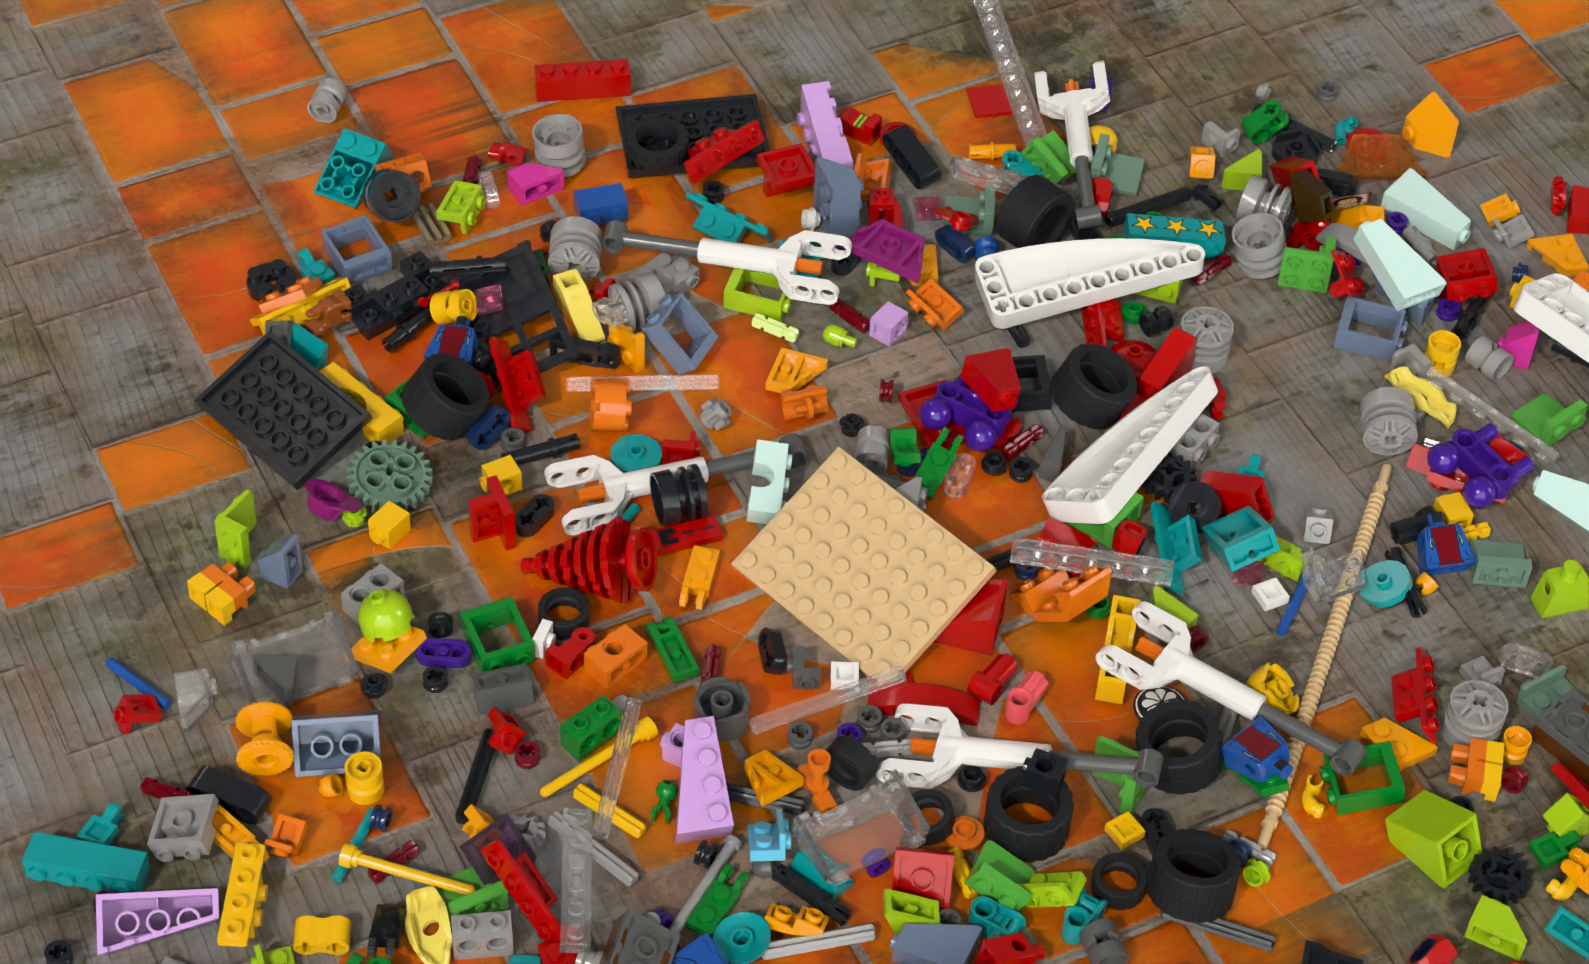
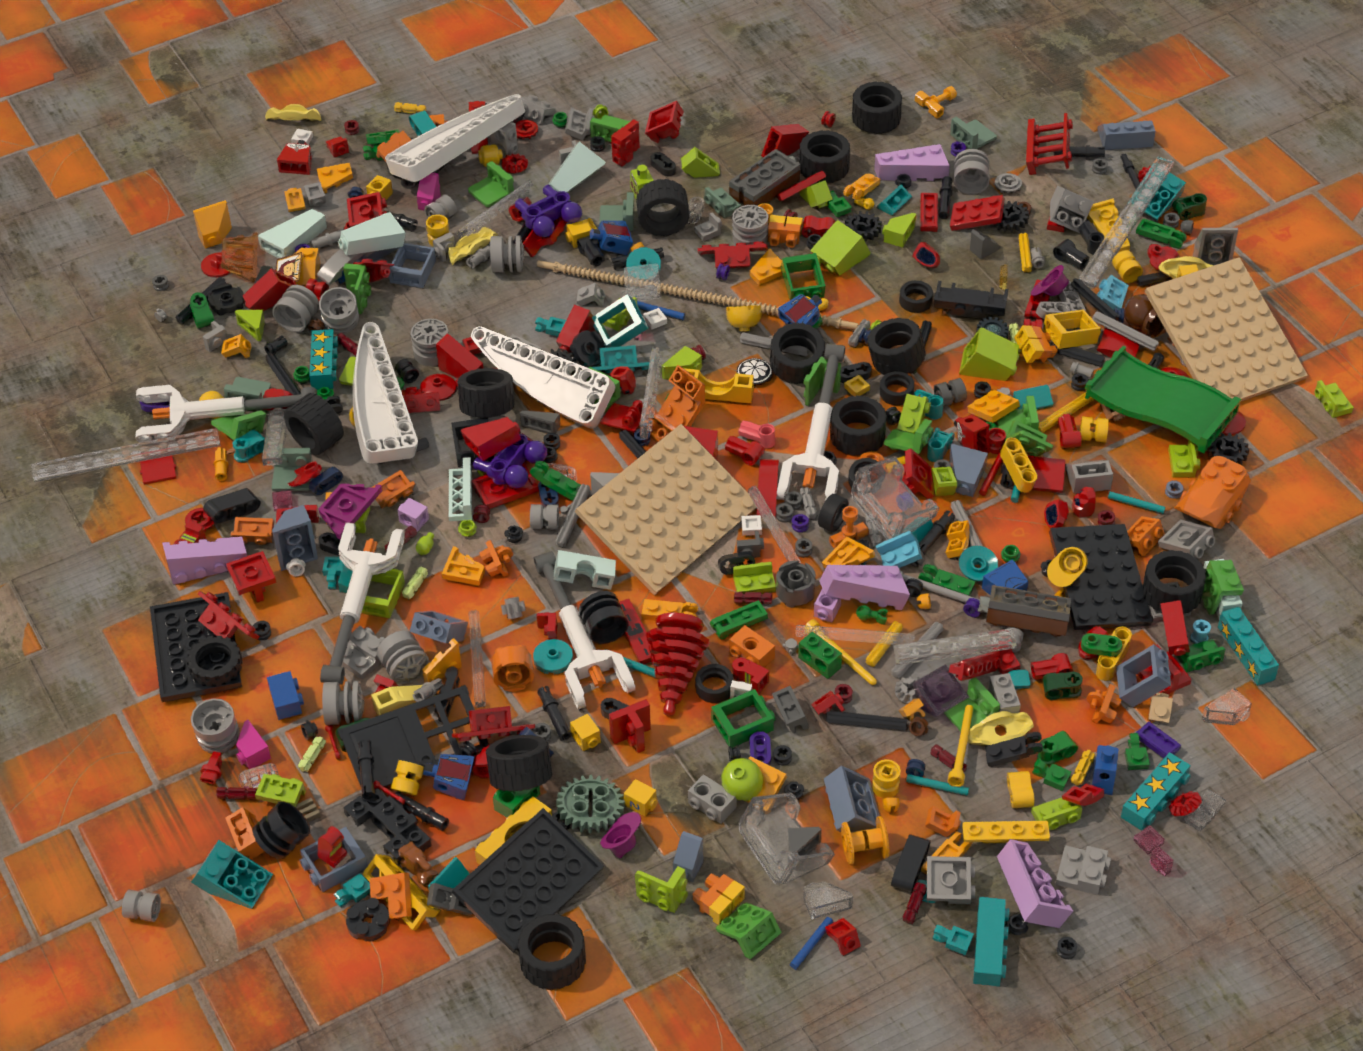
camera: 90 degrees left, 0 degrees up
clear pink plate [476,284,504,315] -> none
red brick [534,59,631,102] -> none
clear beam [592,297,628,327] -> none
teal bracket [685,192,773,243] -> none
green bracket [890,427,921,467] -> none
blue wheel [974,236,999,261] -> none
black brick [1021,748,1068,798] -> none
white piece [1095,601,1366,776] -> none
dark brown slope [1290,169,1336,222] -> none
teal arm [1334,116,1359,145] -> none
red gear [1550,176,1566,215] -> none
none -> yellowish green axle [298,736,326,772]
none -> red leg [318,826,347,868]
none -> light grey axle [413,678,444,702]
none -> light aqua fence [449,458,472,521]
none -> lime plate [458,520,477,537]
none -> black tyre [518,914,586,990]
none -> black tyre [636,179,690,236]
none -> dark purple bush [716,263,730,280]
none -> bright green bracket [716,902,782,959]
none -> lime bracket [733,562,776,594]
none -> red axle [802,215,836,238]
none -> black bush [886,407,901,425]
none -> black tyre [899,280,933,313]
none -> reddish brown plate [909,717,929,737]
none -> light orange hinge [916,593,931,609]

